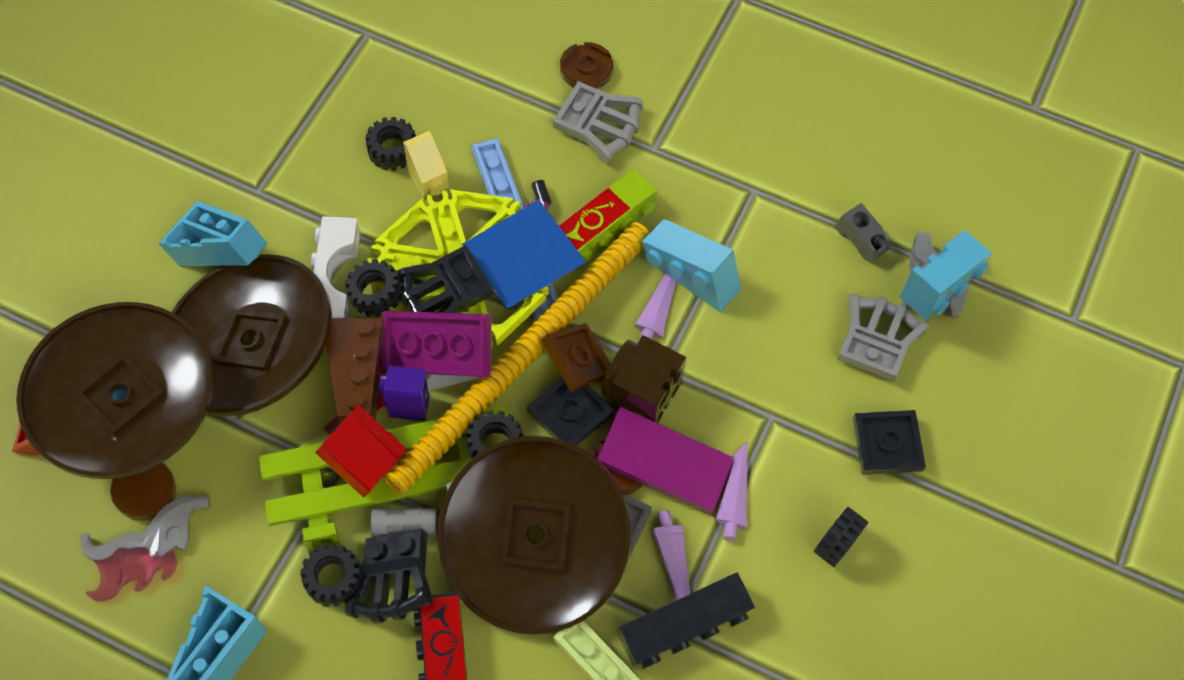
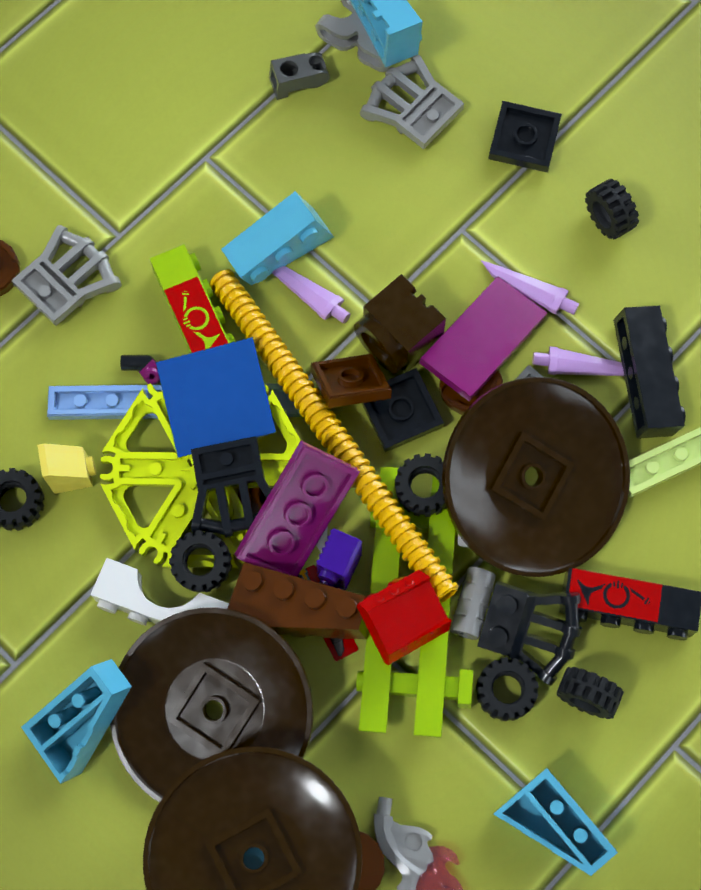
camera: 70 degrees left, 10 degrees up
none -> black tyre [557,667,624,719]

